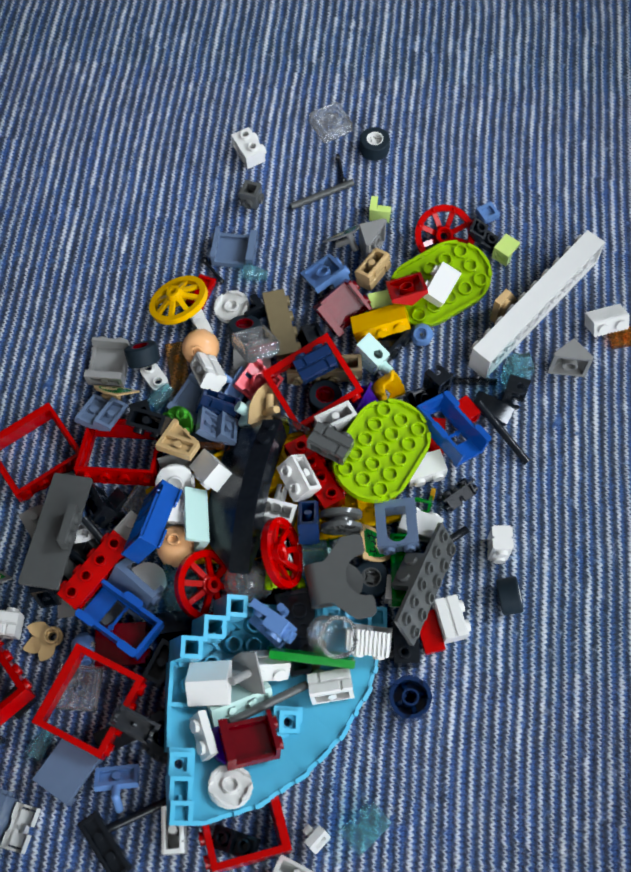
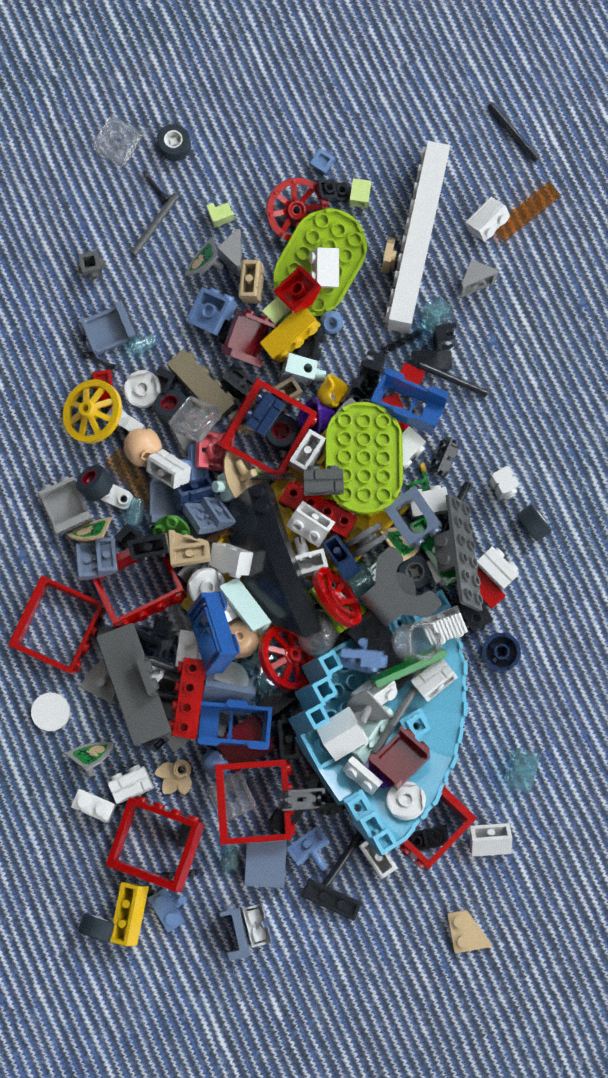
camera: 30 degrees left, 15 degrees up
white brick [231,127,266,169] -> none
white tile [302,824,331,854] -> none

